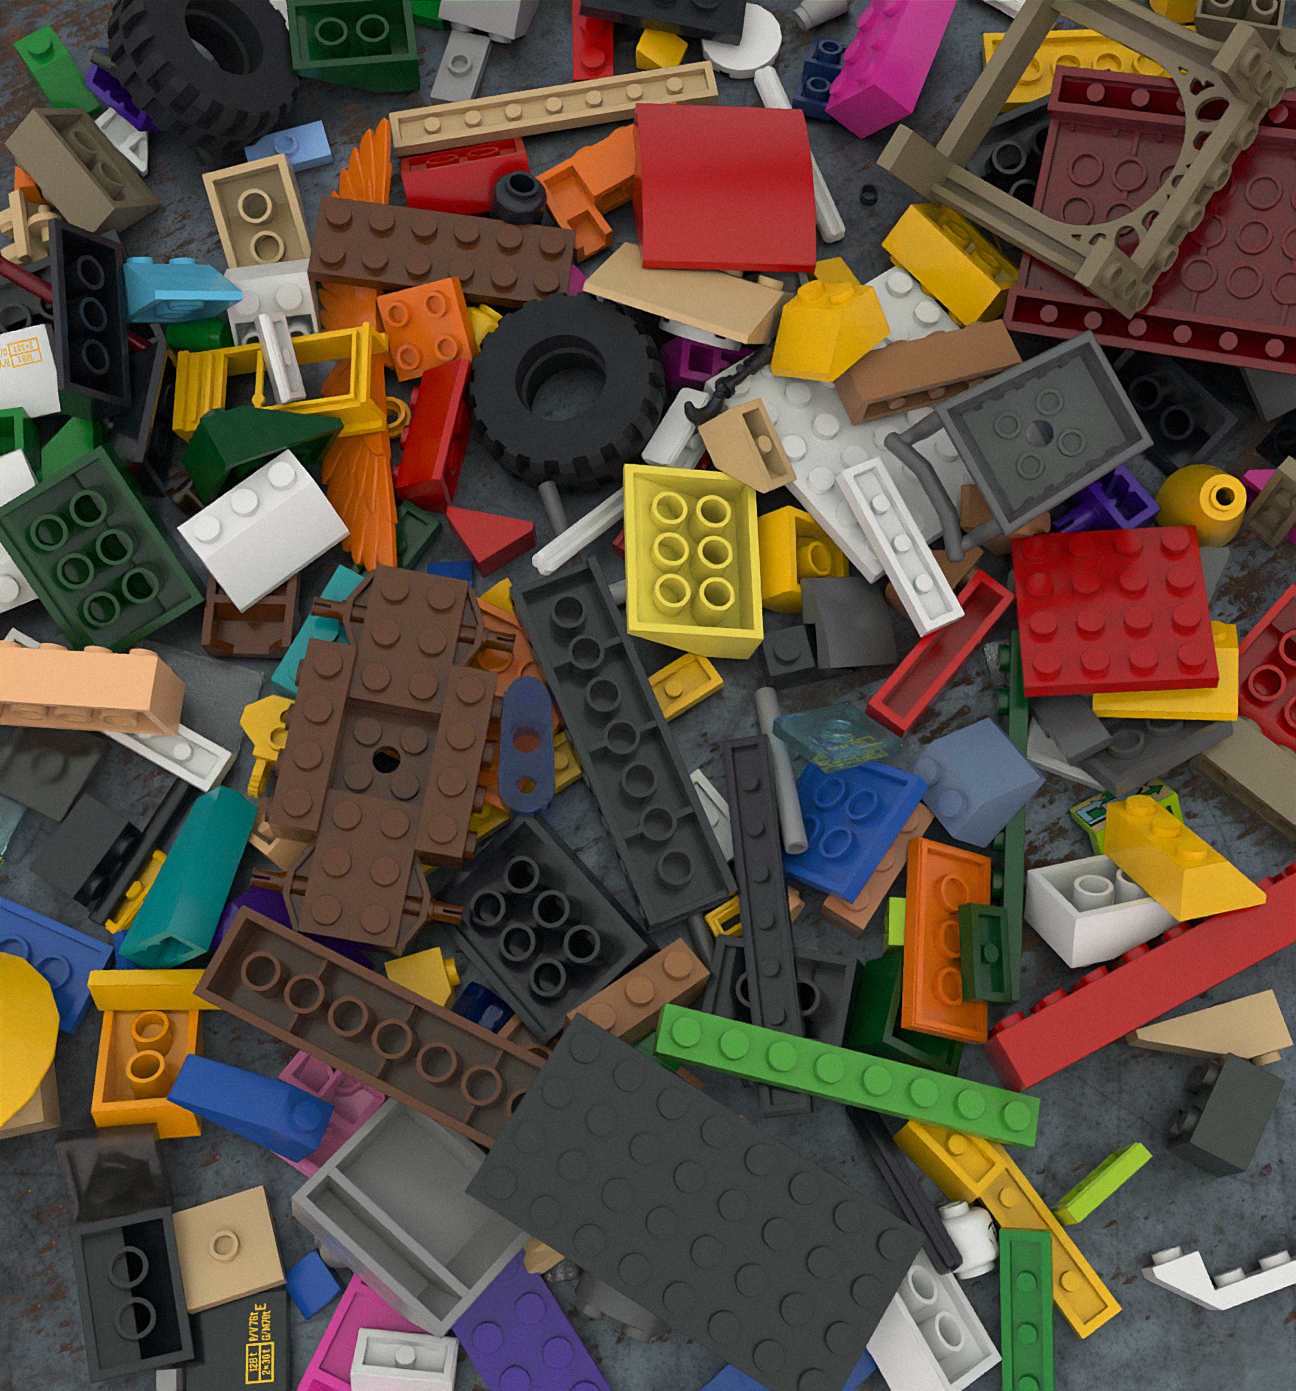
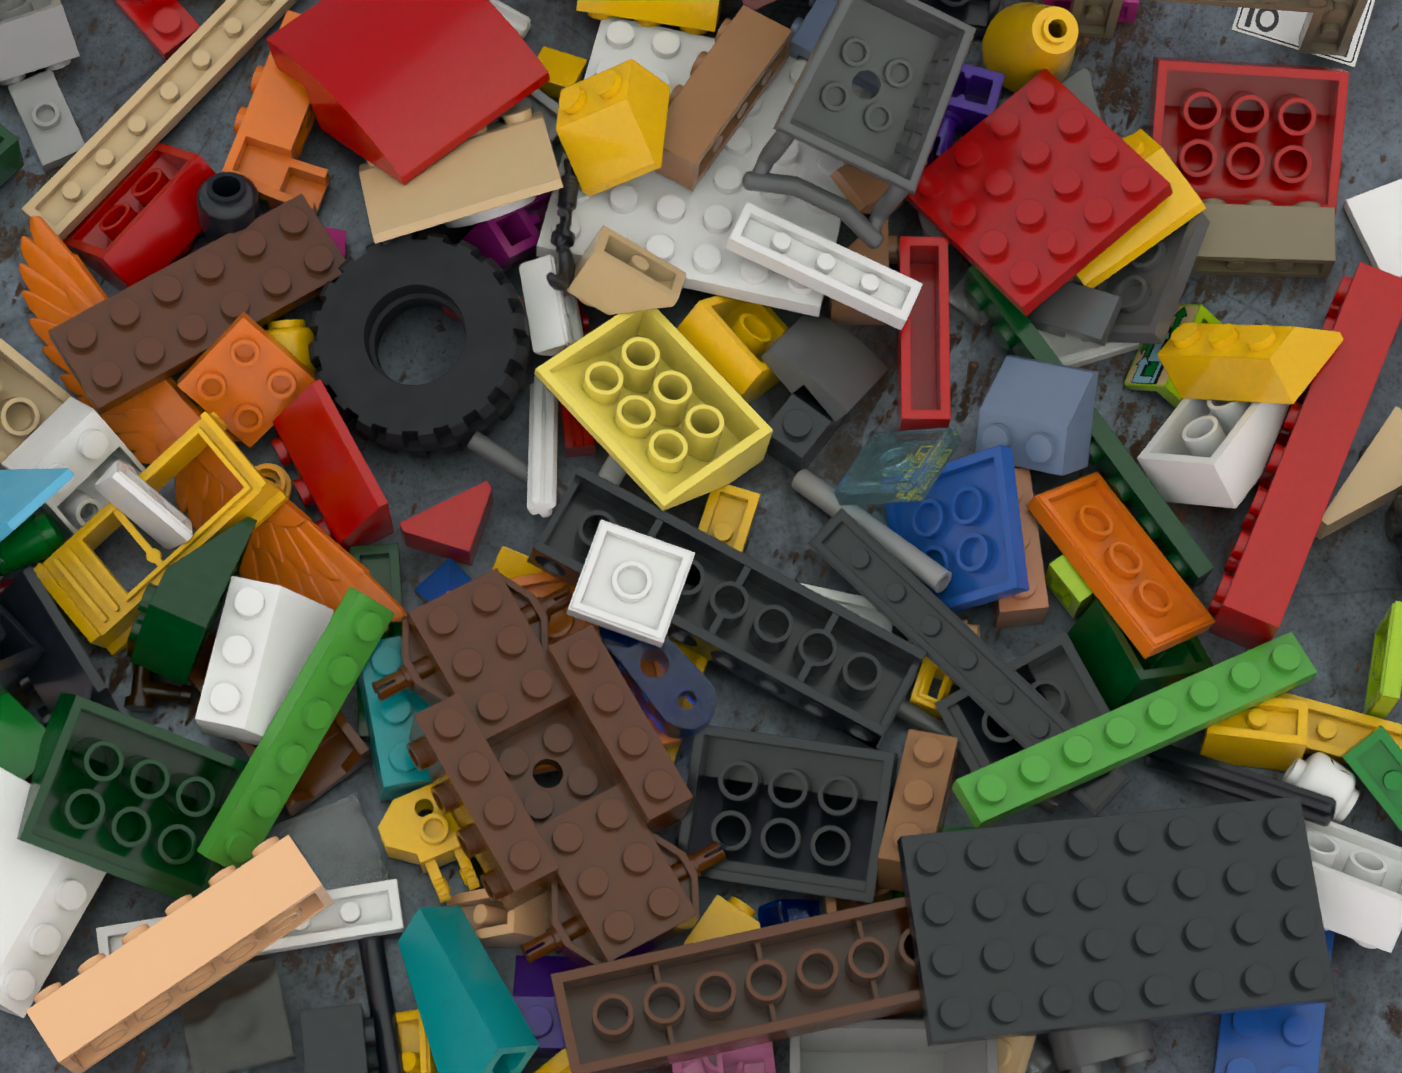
camera: 45 degrees left, 0 degrees up
dark green plate [958,903,1013,1006] -> none
none -> bright green plate [197,587,395,869]
none -> white tile [567,519,695,648]

